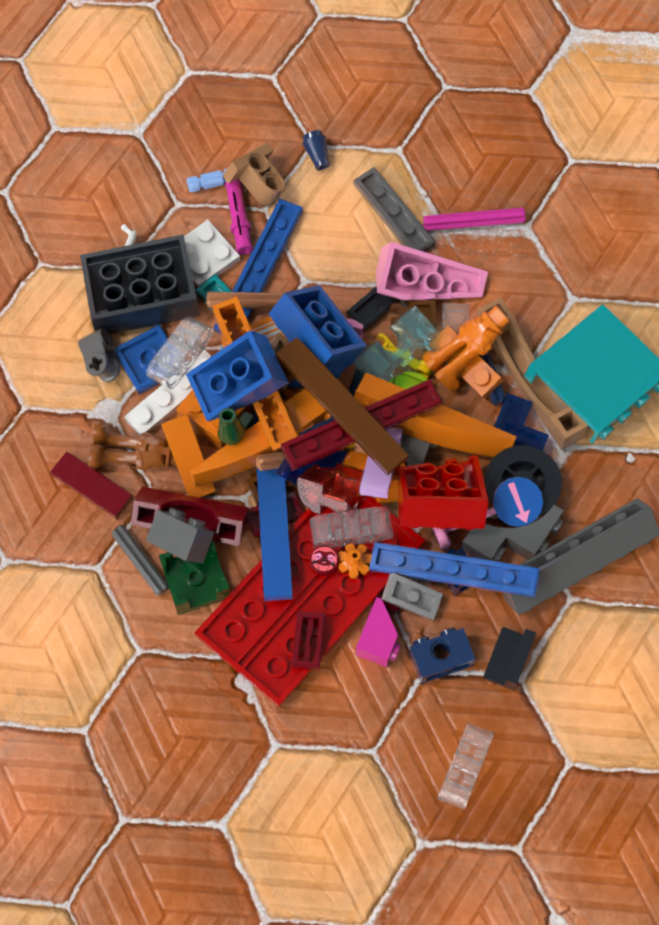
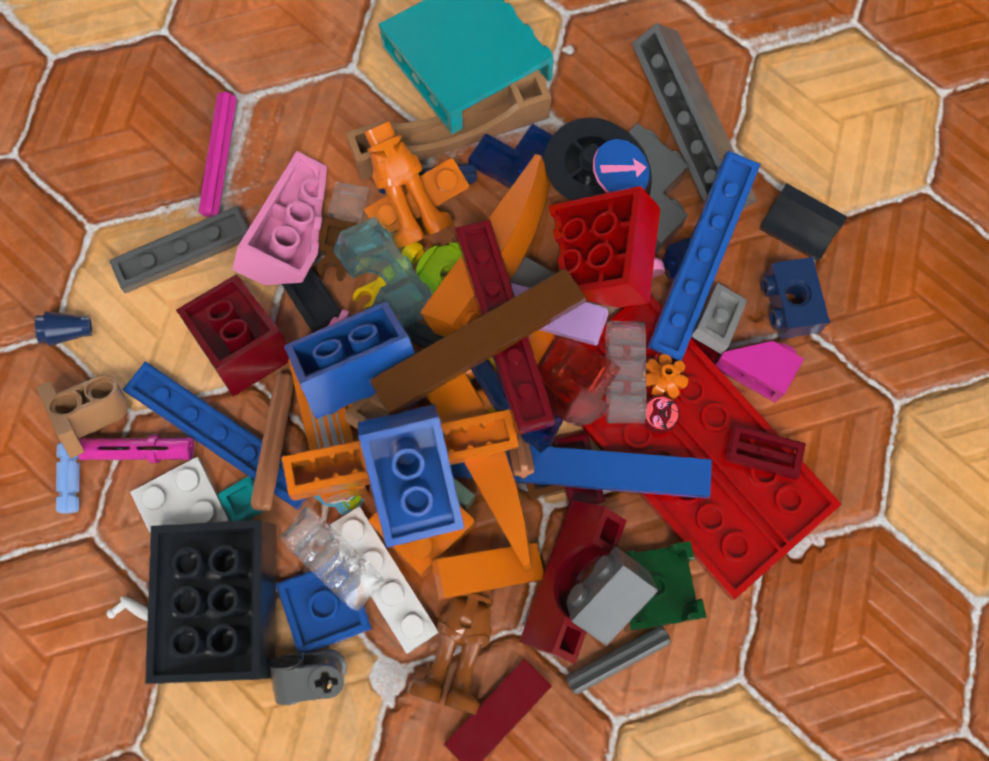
camera: 85 degrees left, 5 degrees up
dark green cone [218,408,245,445] -> none
clear beam [437,722,494,810] -> none
none -> dark red slope [176,274,289,397]

